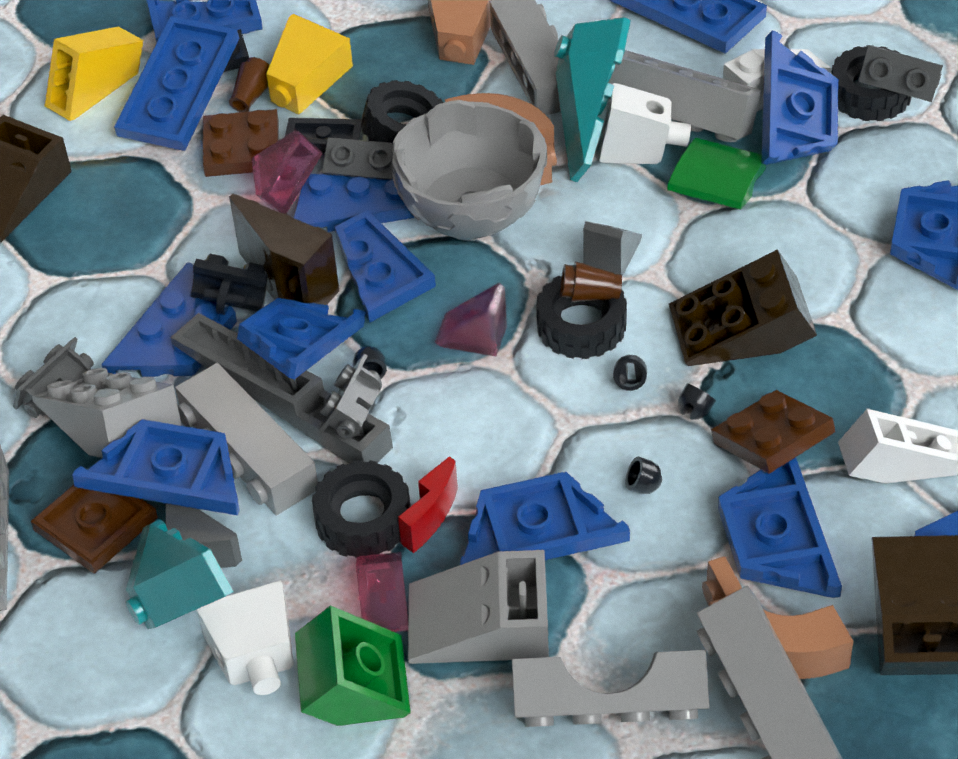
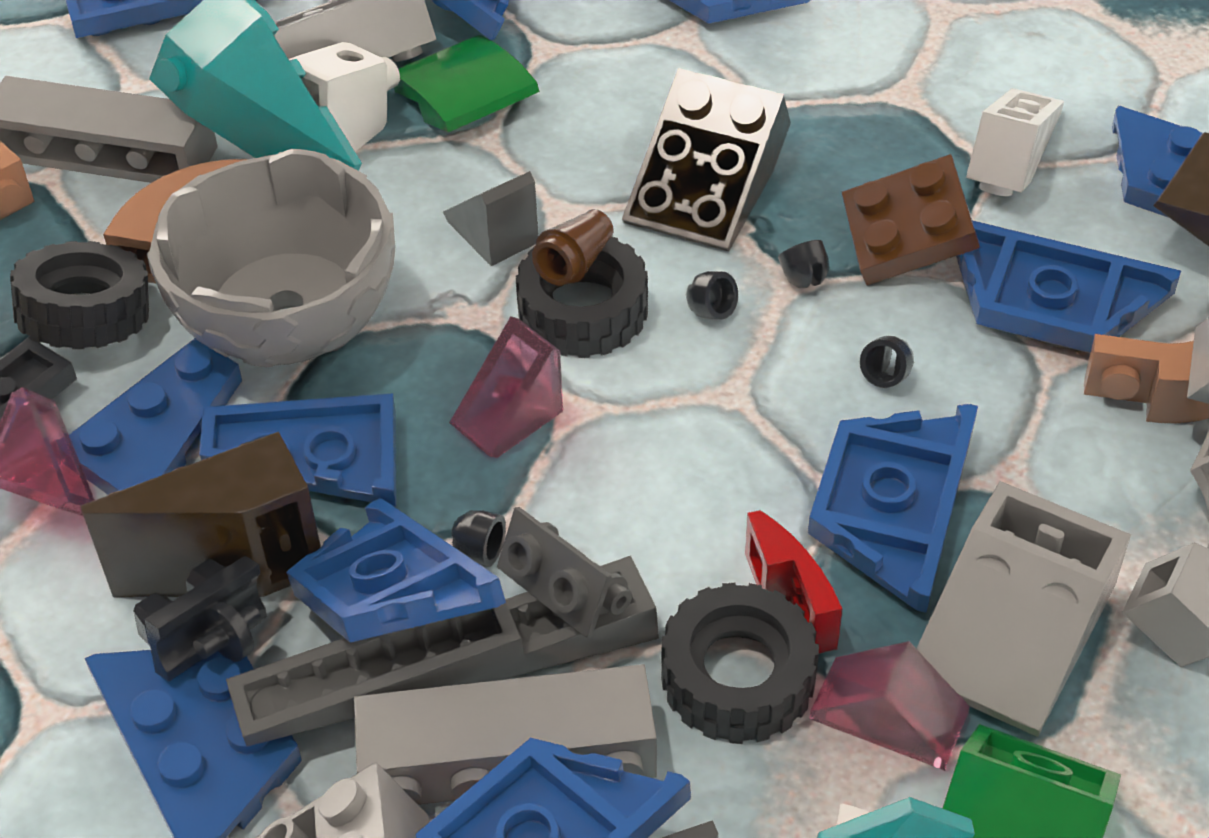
camera: 60 degrees left, 0 degrees up
dark grey hinge [322,137,394,180] -> none

